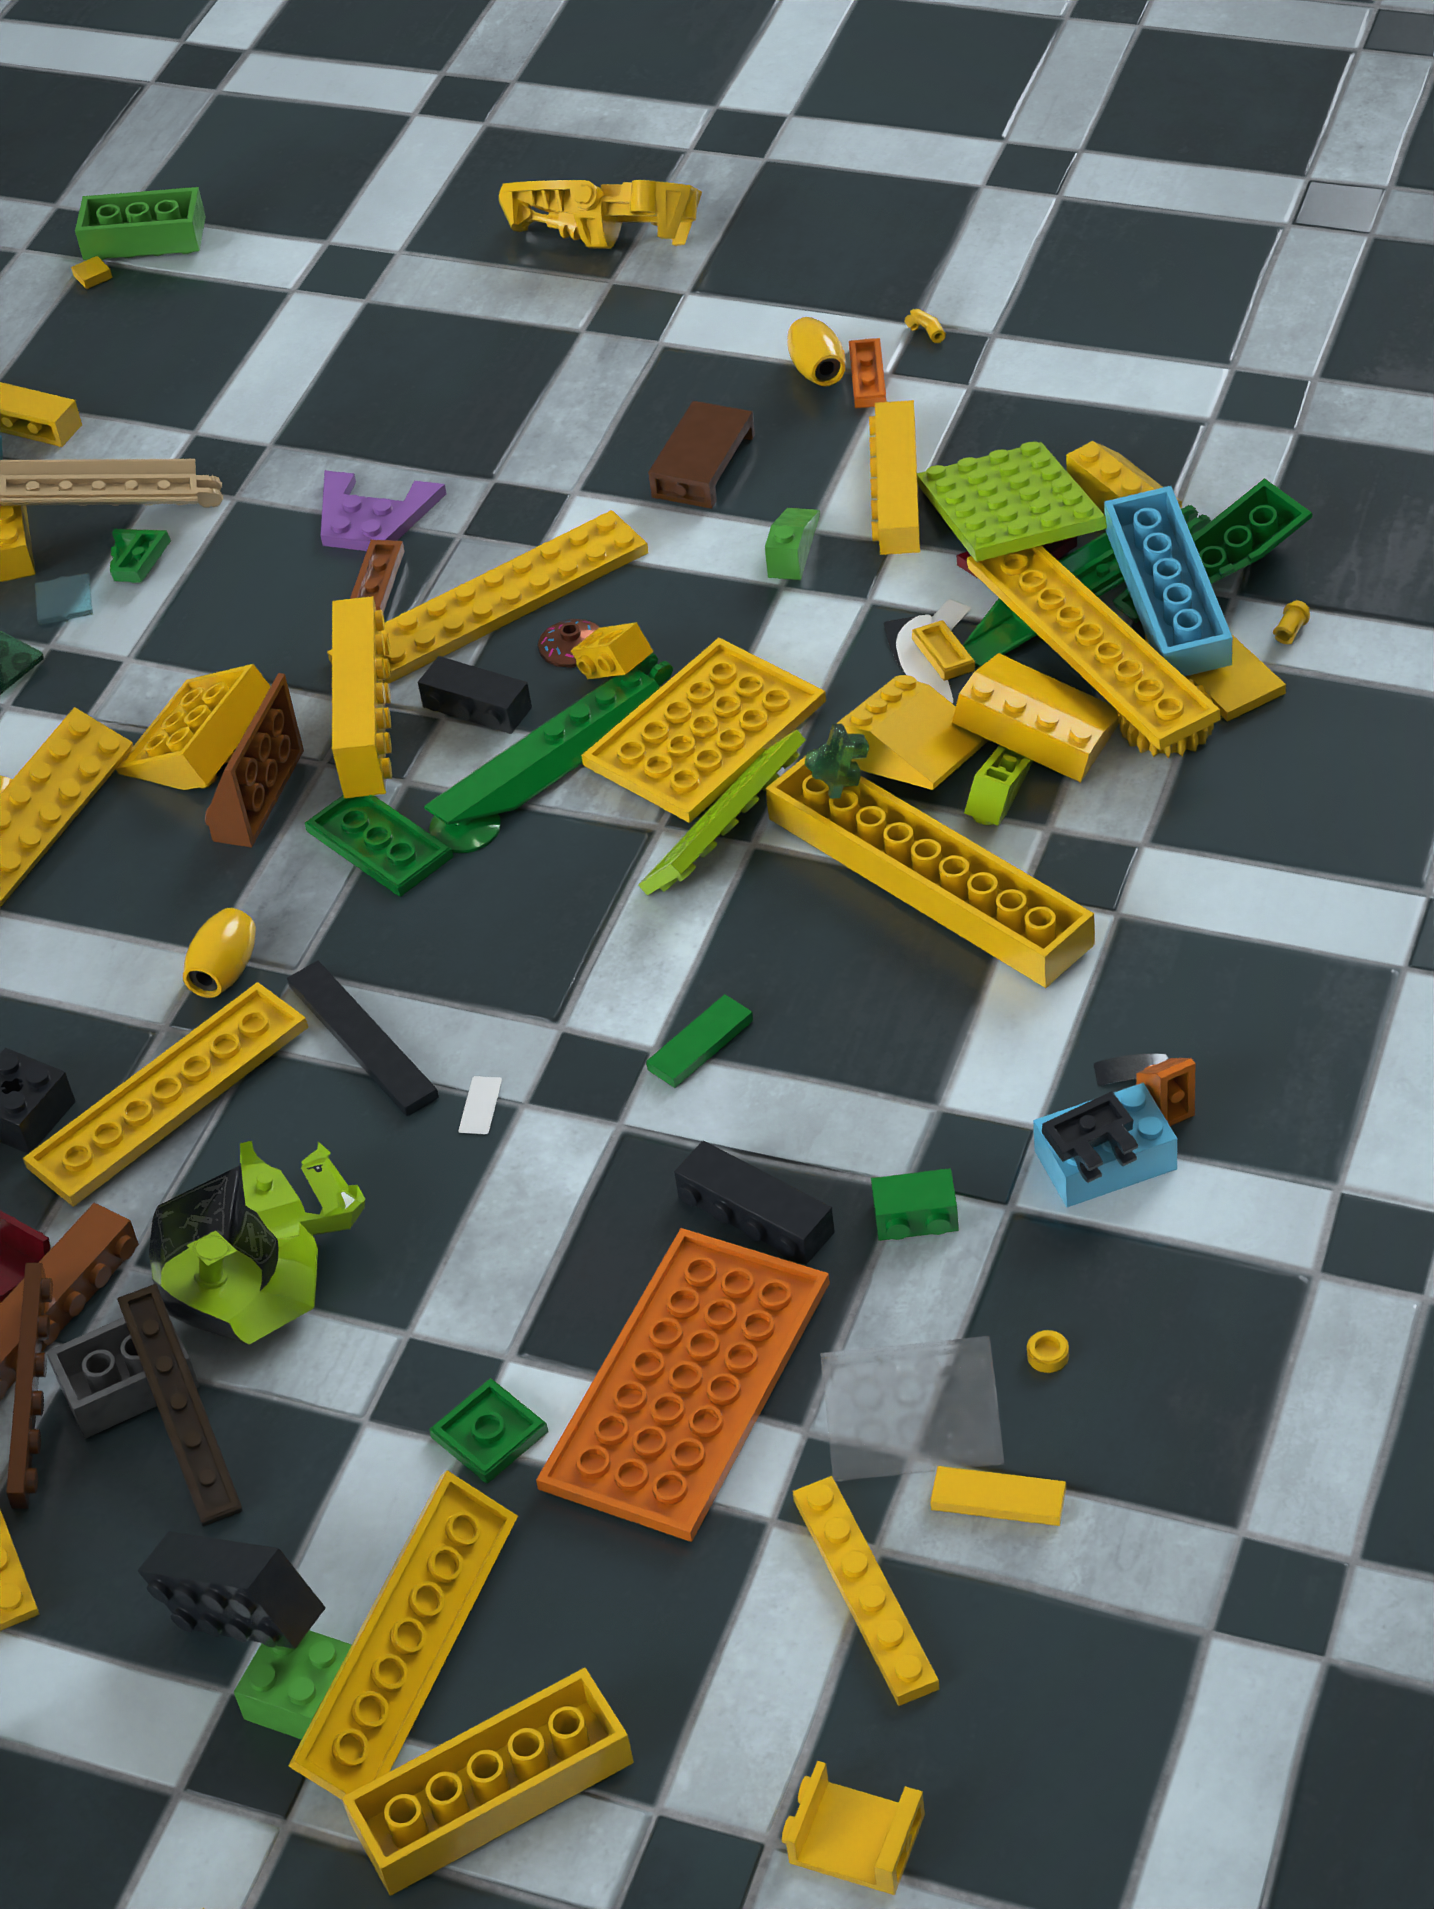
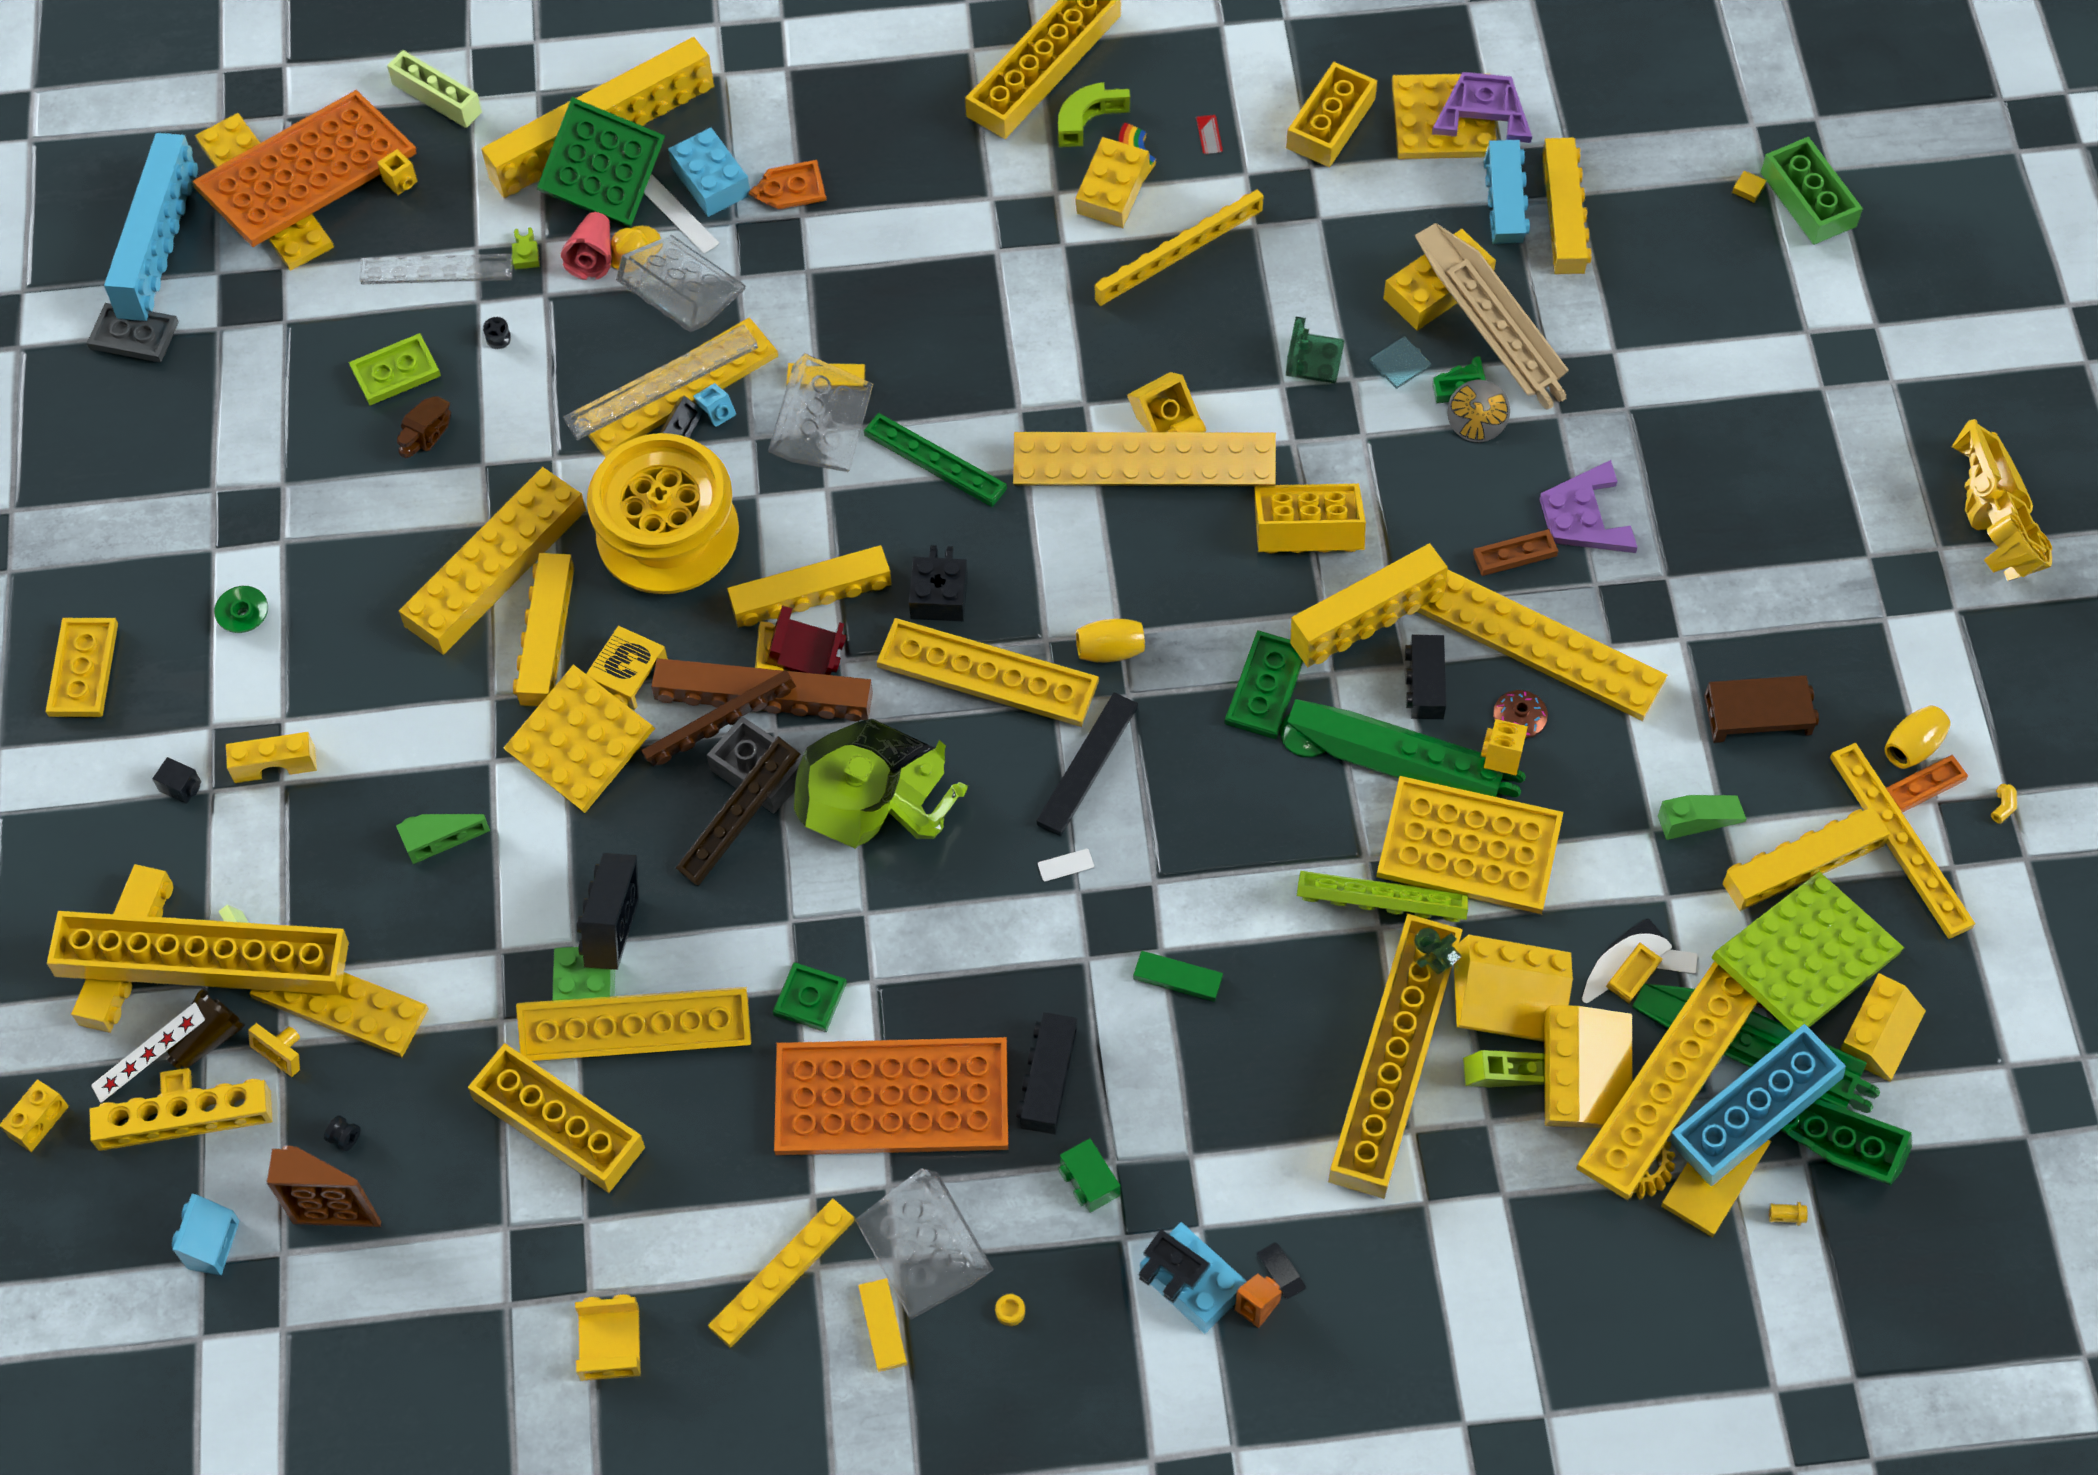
camera: 60 degrees right, 15 degrees up
dark orange slope [205,673,304,848] -> none
none -> shield [1447,380,1510,442]
none -> yellow plate [1830,743,1976,939]

